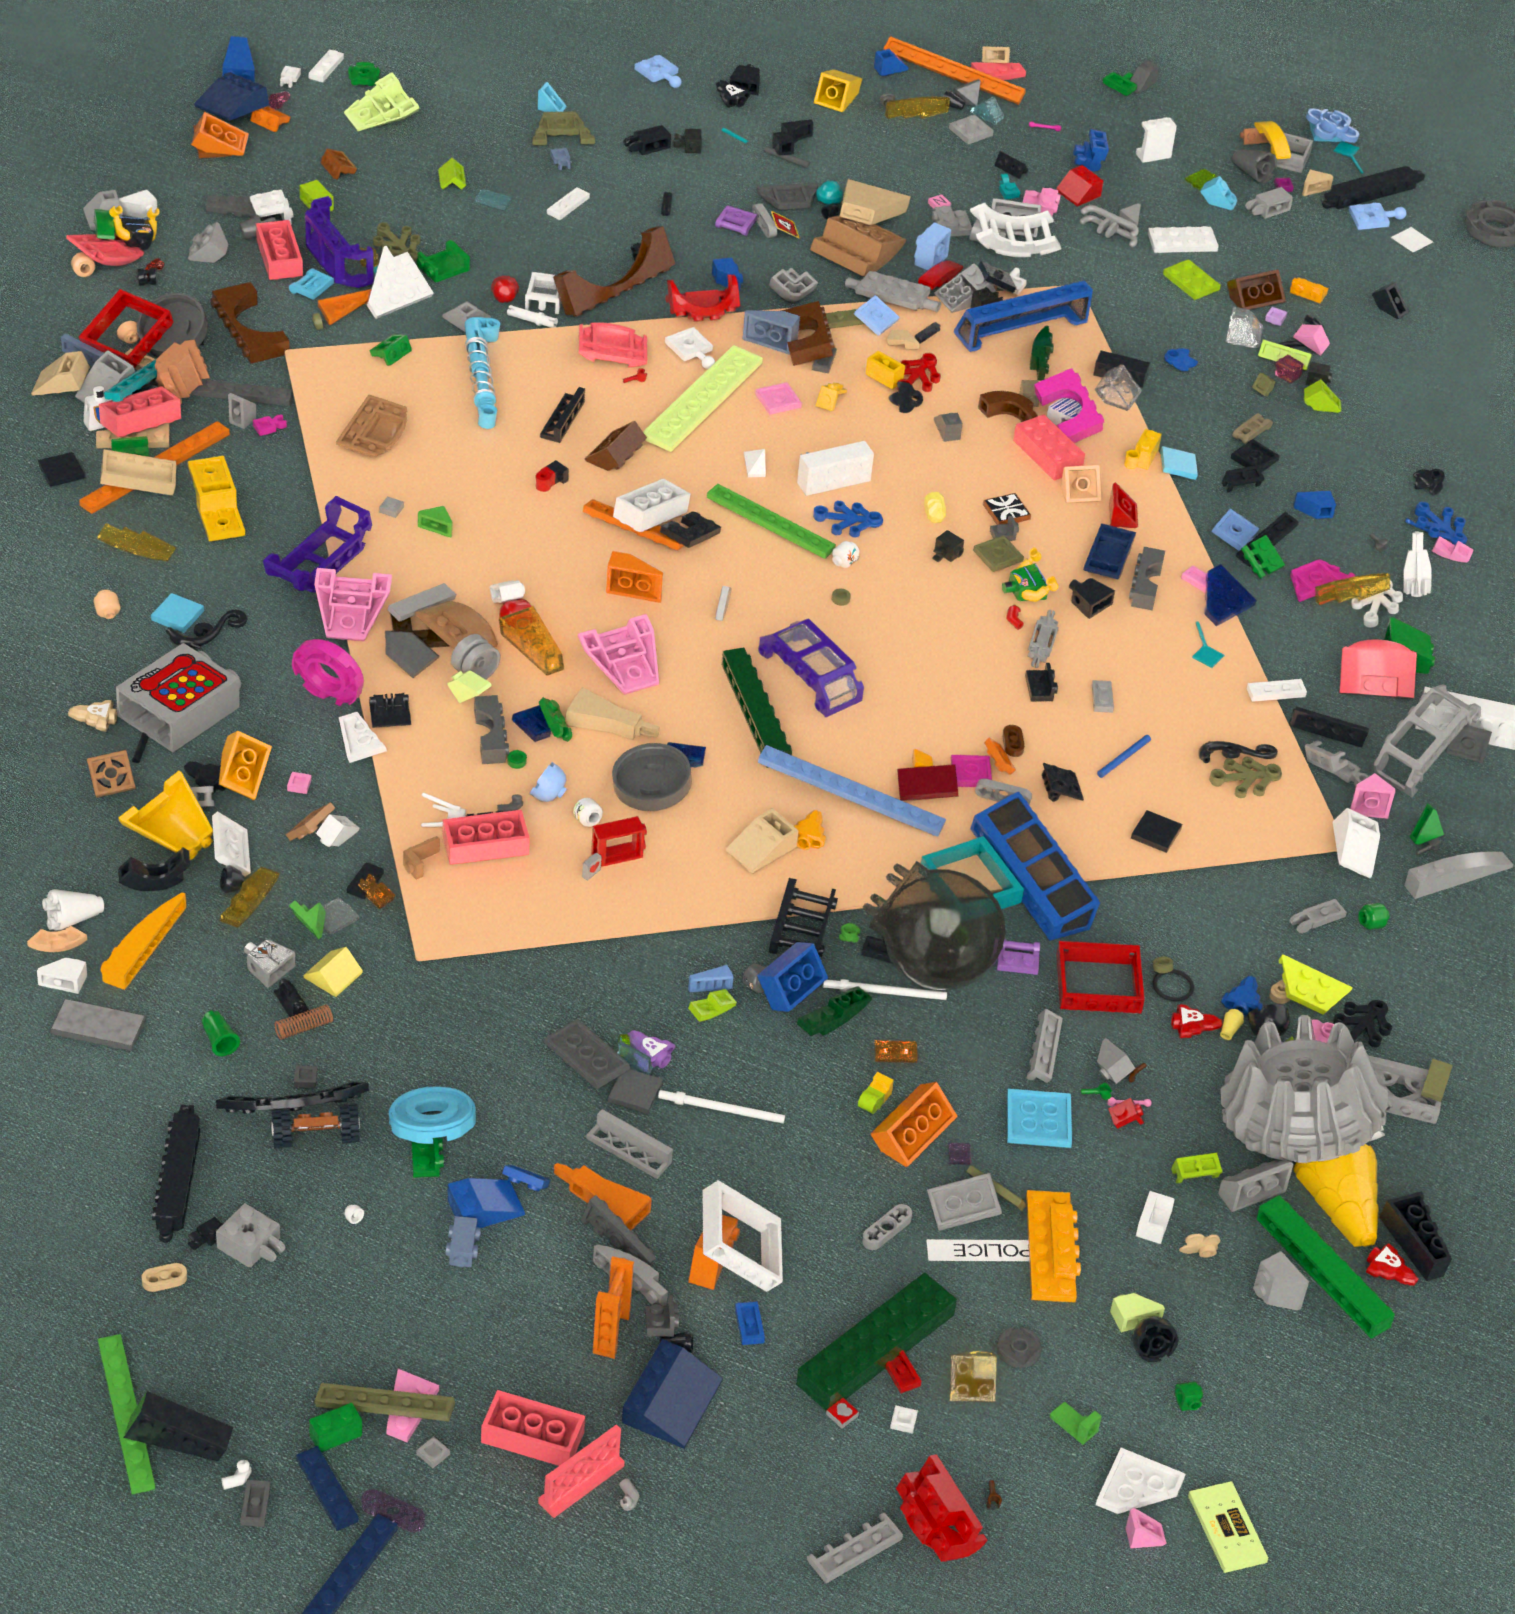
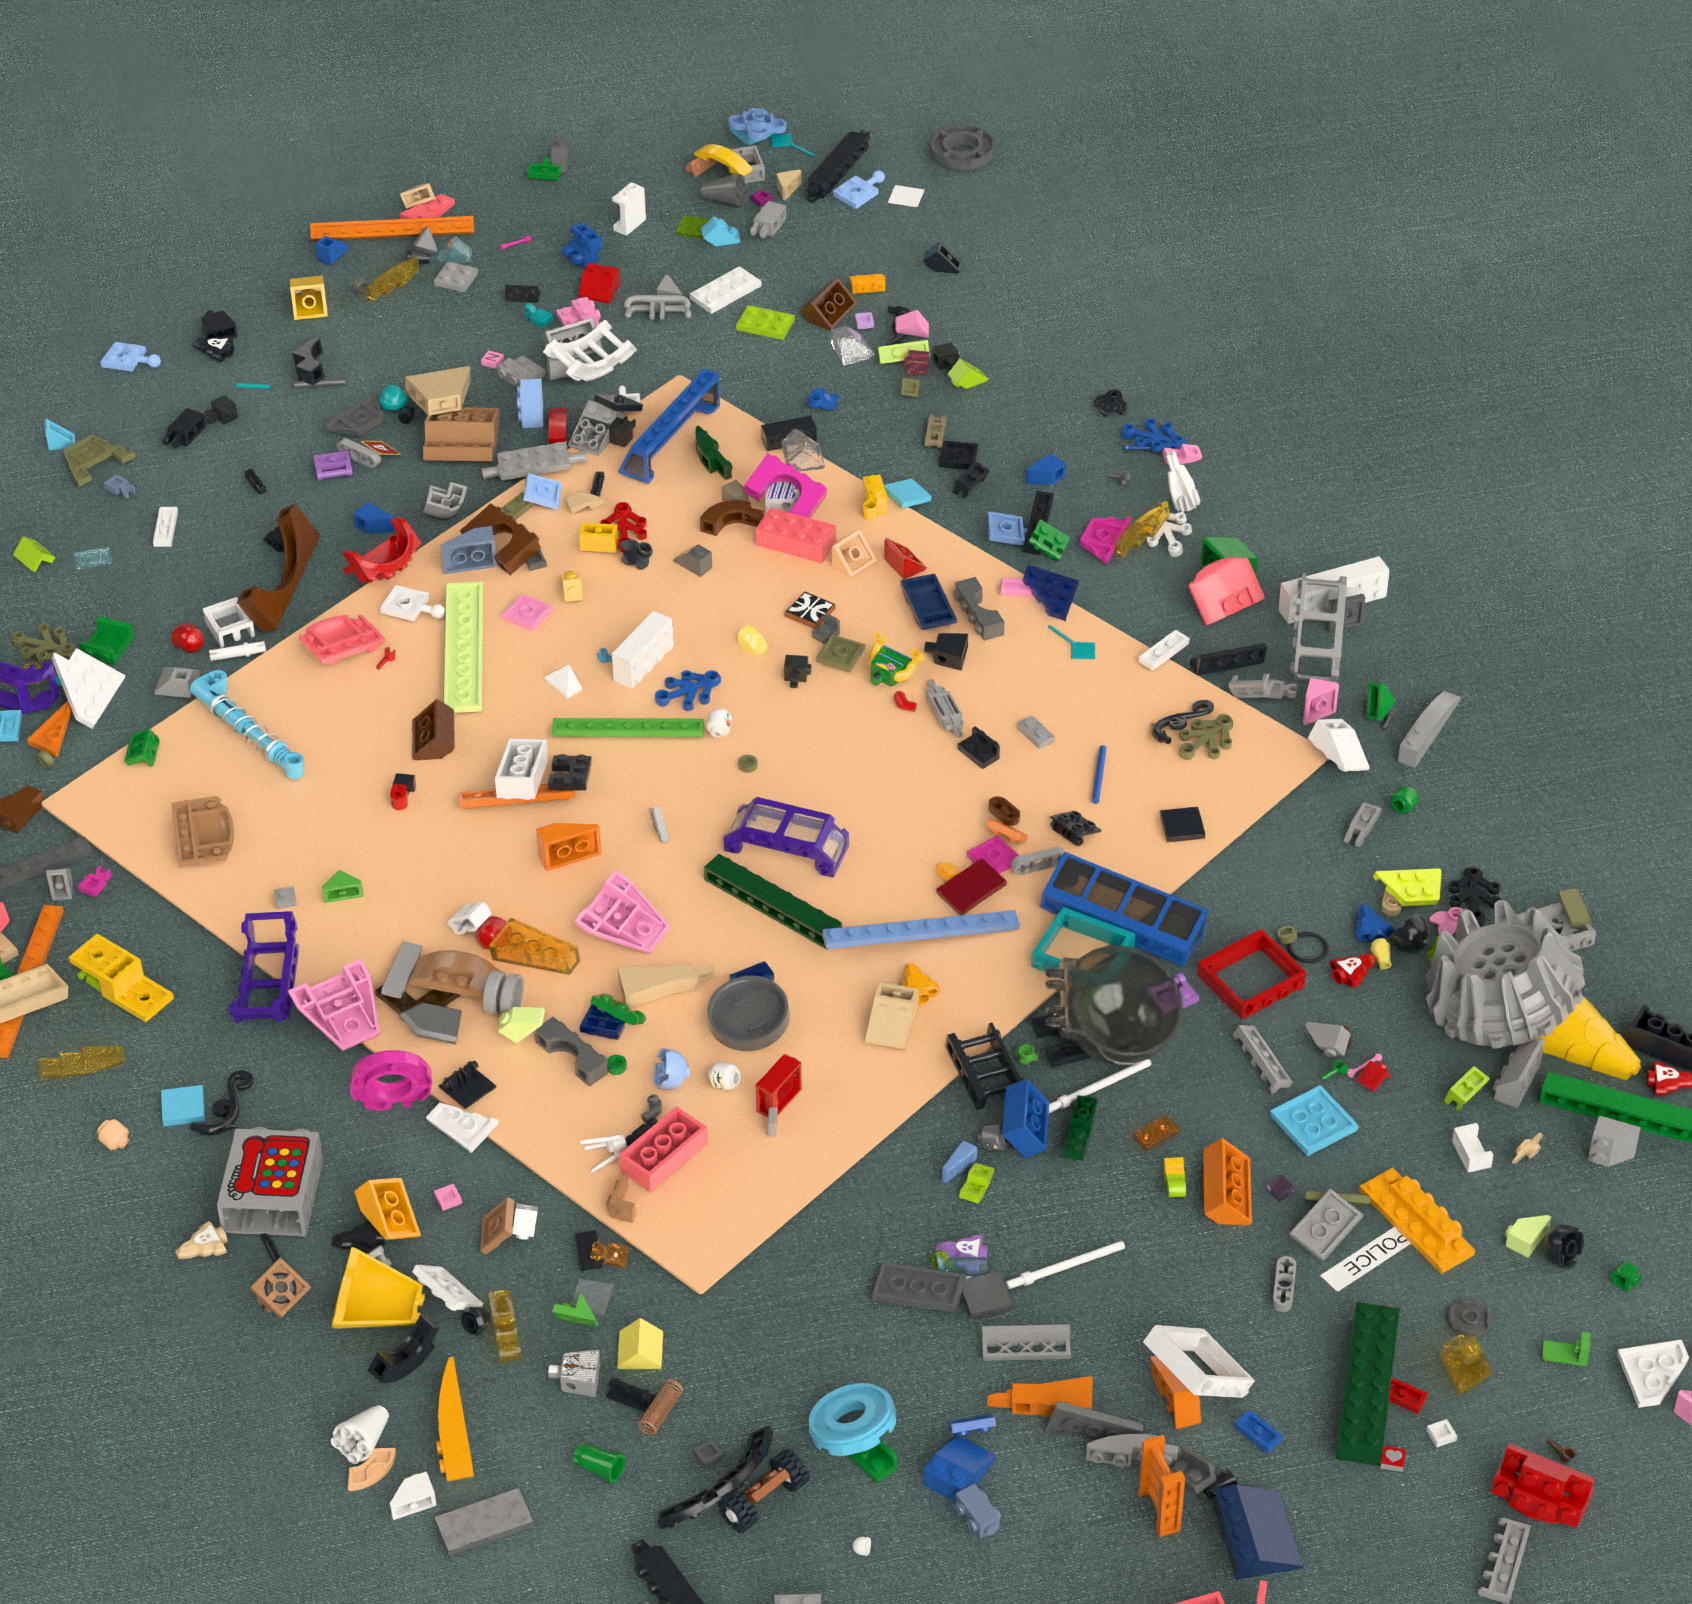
camera: 30 degrees left, 0 degrees up
black fence [540,387,585,443] -> none

